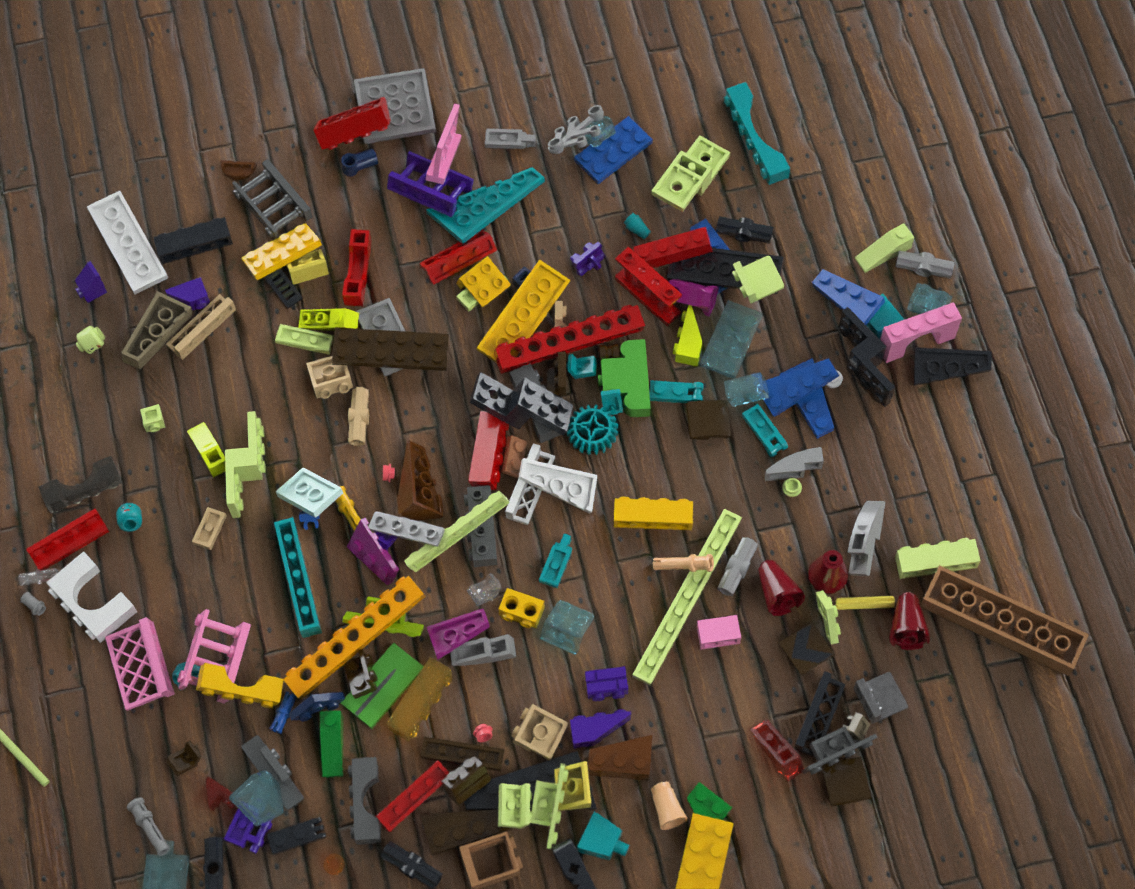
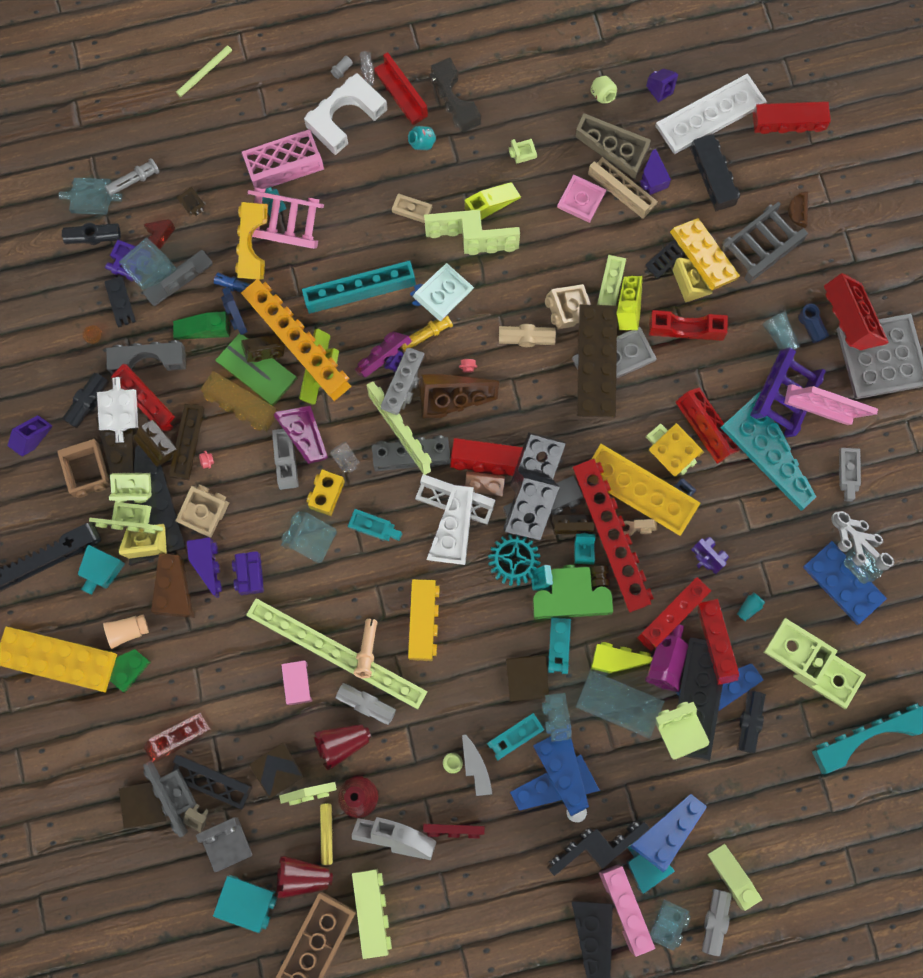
camera: 90 degrees right, 10 degrees up
none -> white plate [97,377,138,443]
none -> teal panel [213,875,277,933]
none -> dark red plate [423,824,485,839]
none -> bright pink plate [557,175,606,223]
none -> red brick [753,102,831,134]
none -> clear light blue plant [762,312,800,350]

